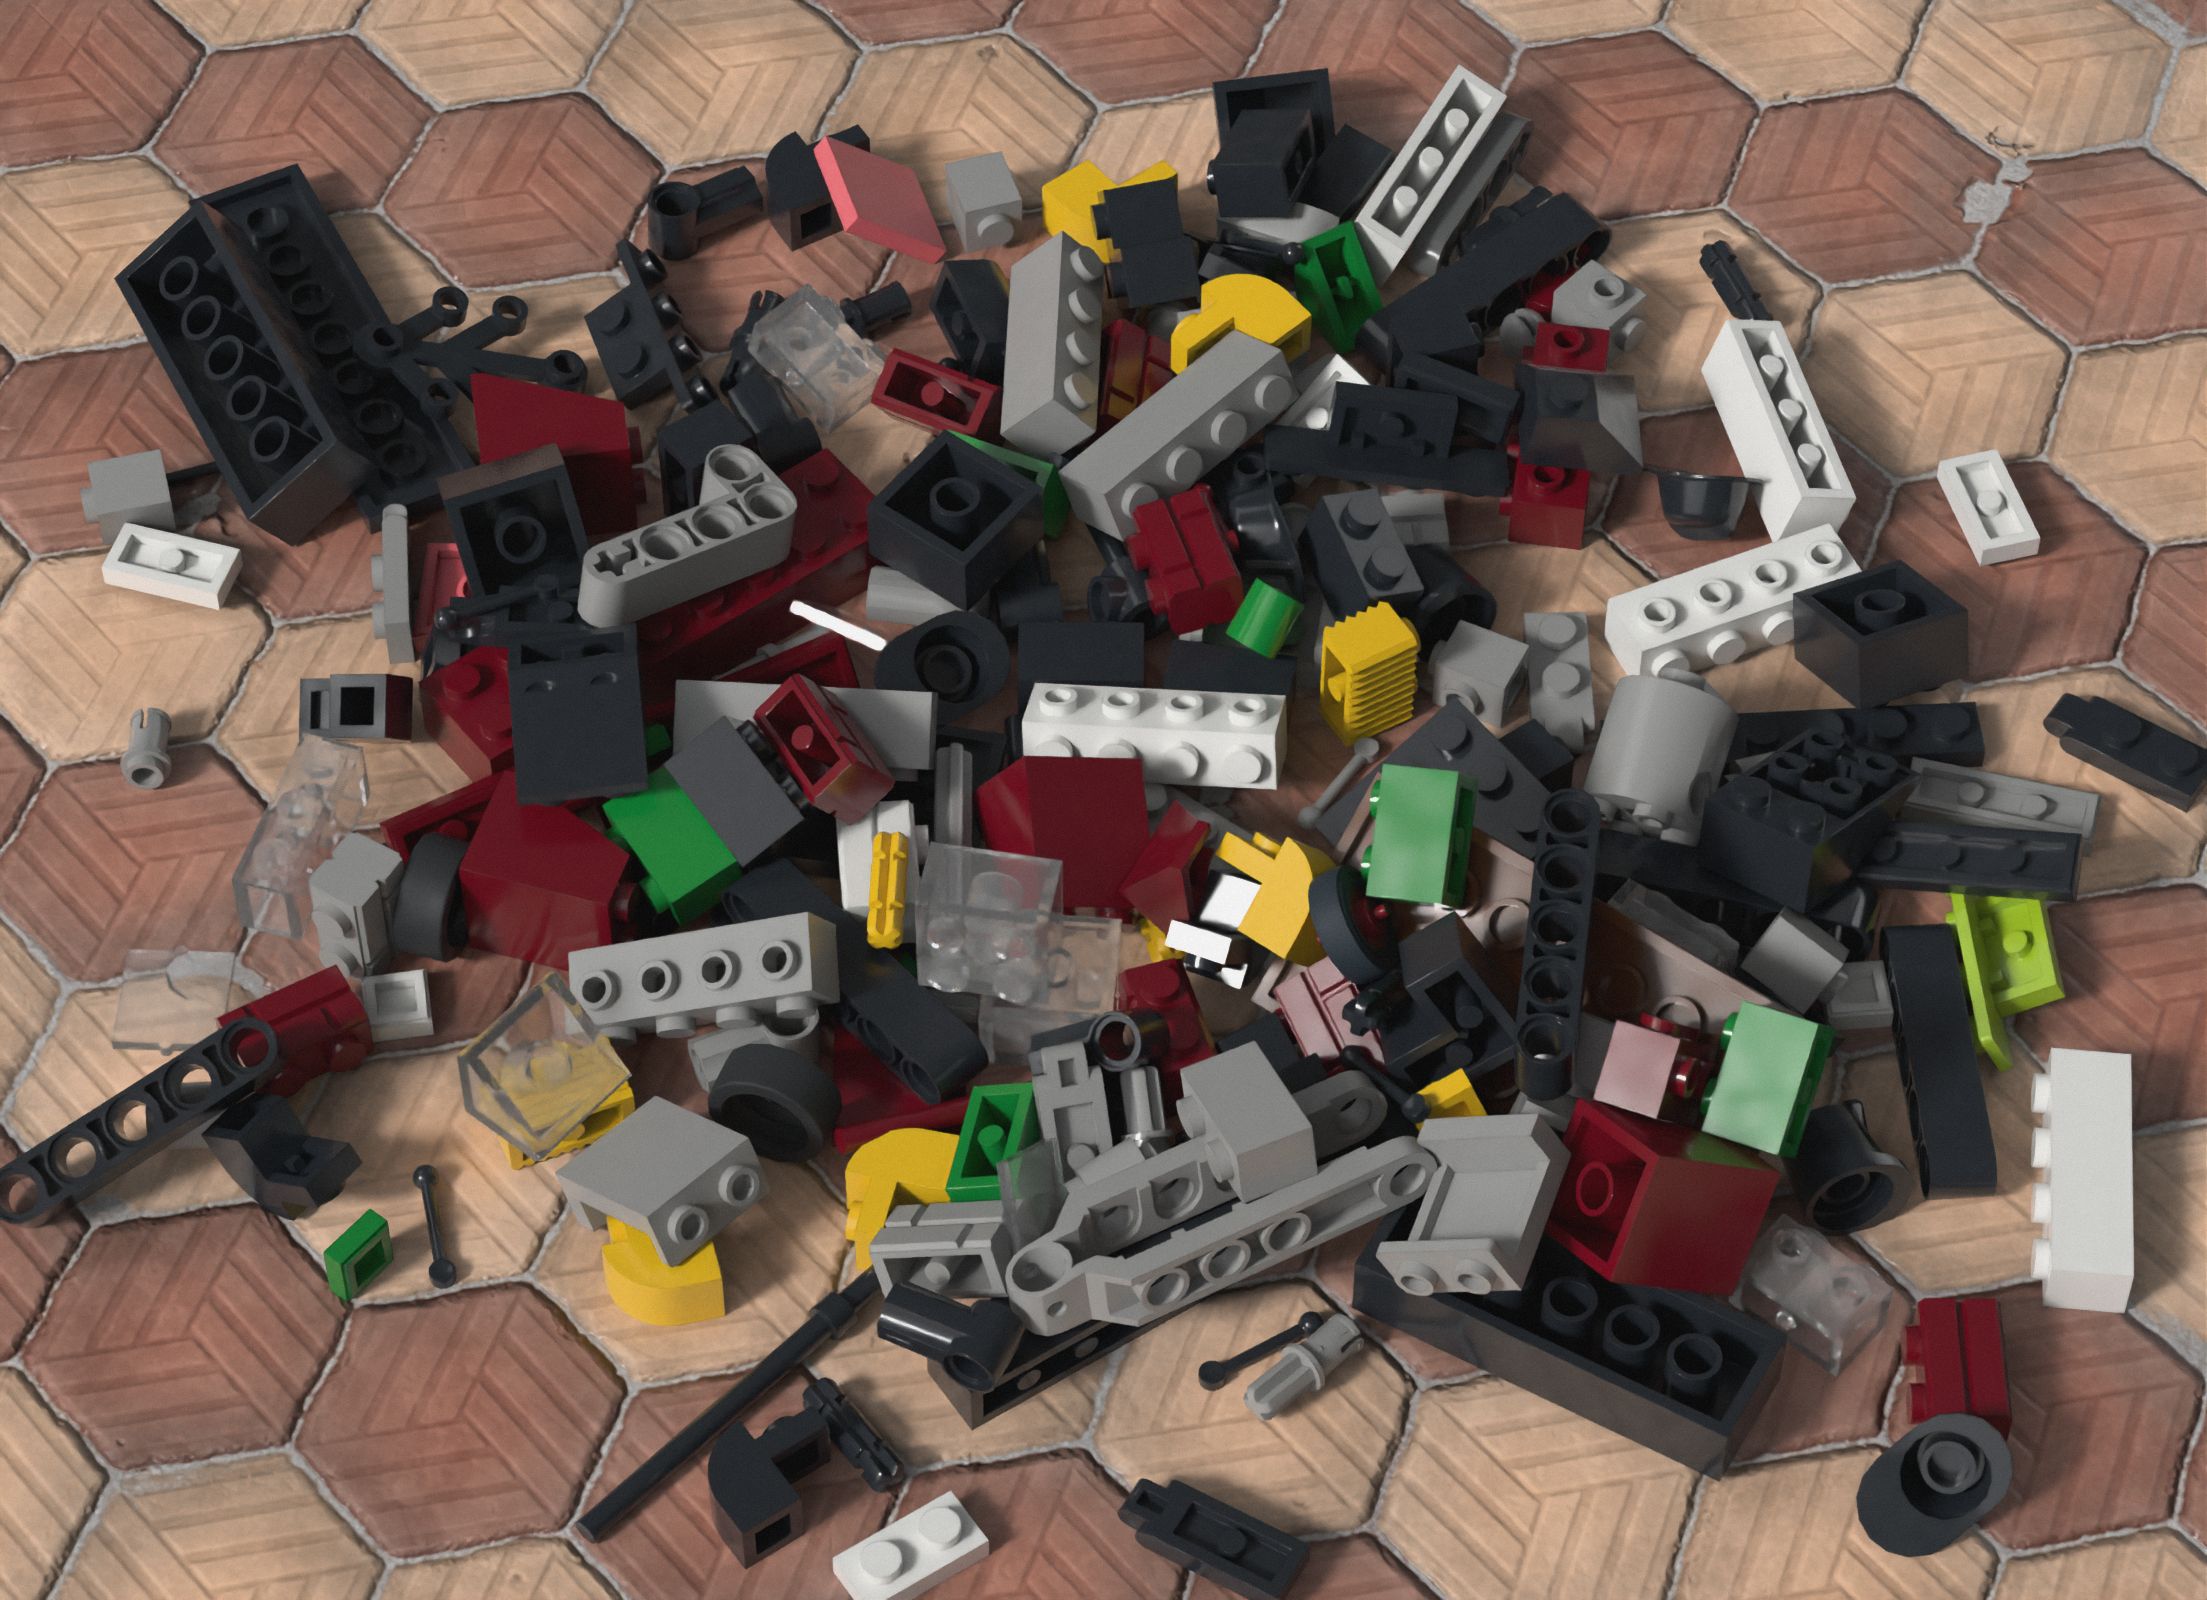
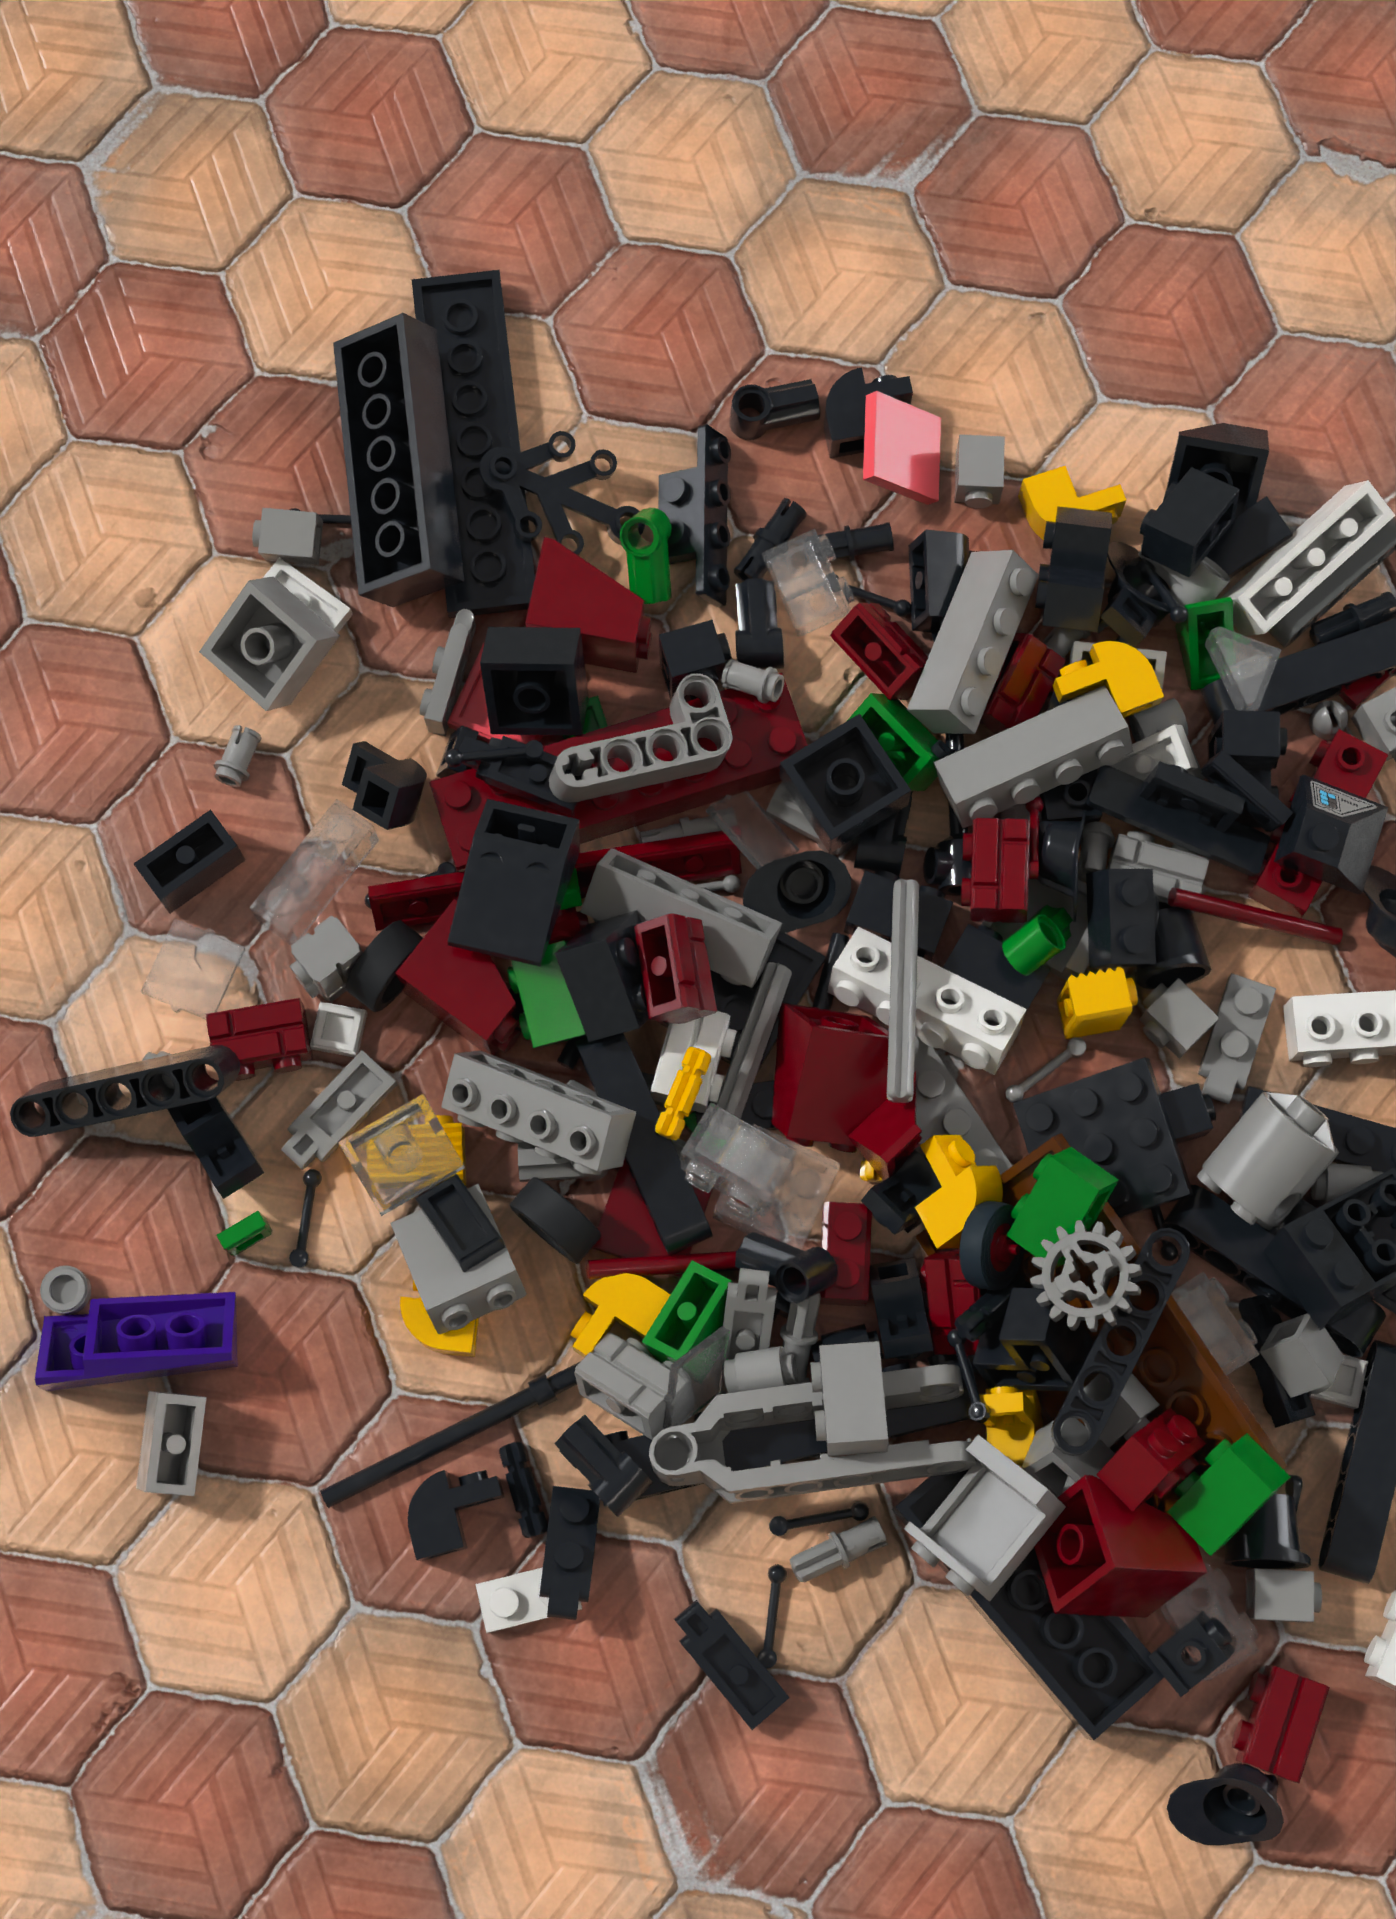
camera: 20 degrees right, 25 degrees up
none -> dark purple slope [35,1292,238,1391]
none -> light grey tile [40,1266,91,1315]
none -> black brick [134,809,245,914]
none -> light grey brick [136,1391,207,1496]
none -> light grey brick [199,576,340,711]
none -> light grey hinge [281,1050,398,1170]
none -> black tile [415,1174,505,1272]
none -> black hinge [539,1486,600,1620]
none -> green piece [620,507,672,604]
none -> light grey pin [721,659,784,704]
none -> black hinge [757,1564,787,1669]
none -> light grey axle [887,879,919,1103]
none -> light grey gear [1030,1220,1142,1332]
none -> black brick [1148,1611,1235,1697]
none -> dark red bar [1167,887,1343,946]
none -> clear slope [1205,626,1281,711]
none -> light grey brick [1246,1569,1322,1622]

